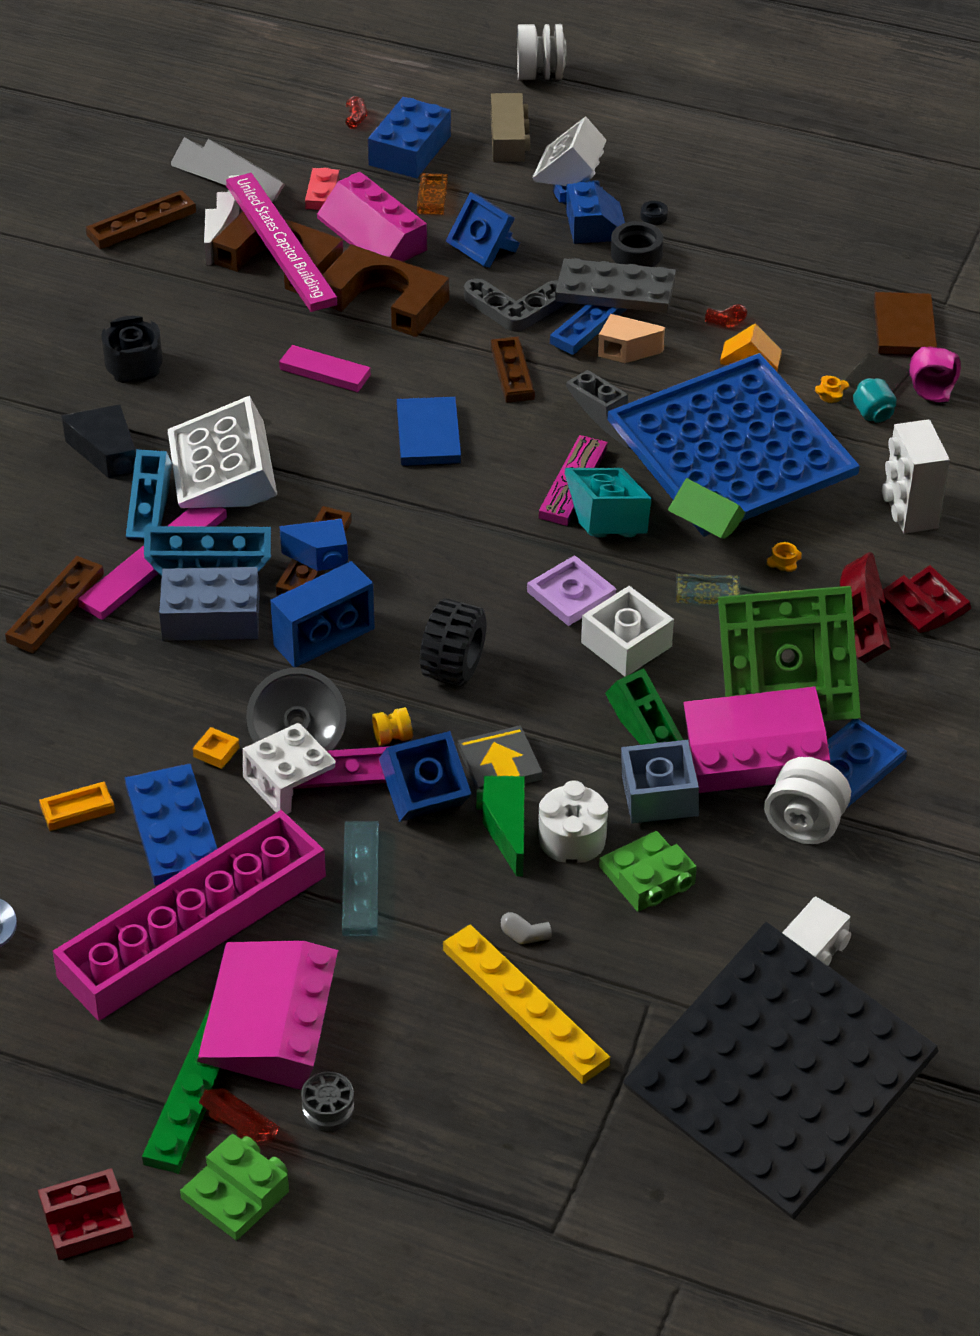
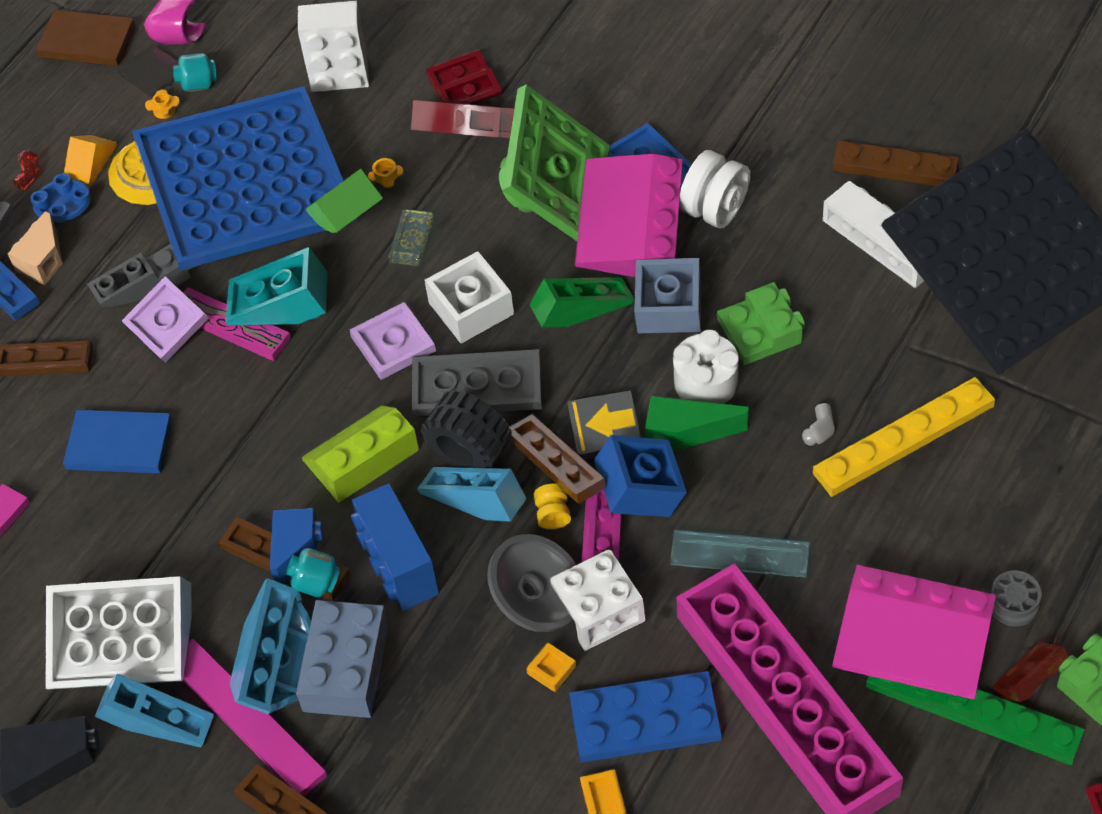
camera: 75 degrees left, 10 degrees up
none -> blue dish [30,173,91,223]
none -> lavender plate [122,276,209,363]
none -> teal head [286,548,340,598]
none -> lime slope [302,405,419,503]
none -> dark grey plate [412,349,542,417]
none -> dark azure slope [417,467,526,521]
none -> reddish brown plate [509,414,606,504]
none -> reddish brown plate [833,141,959,186]

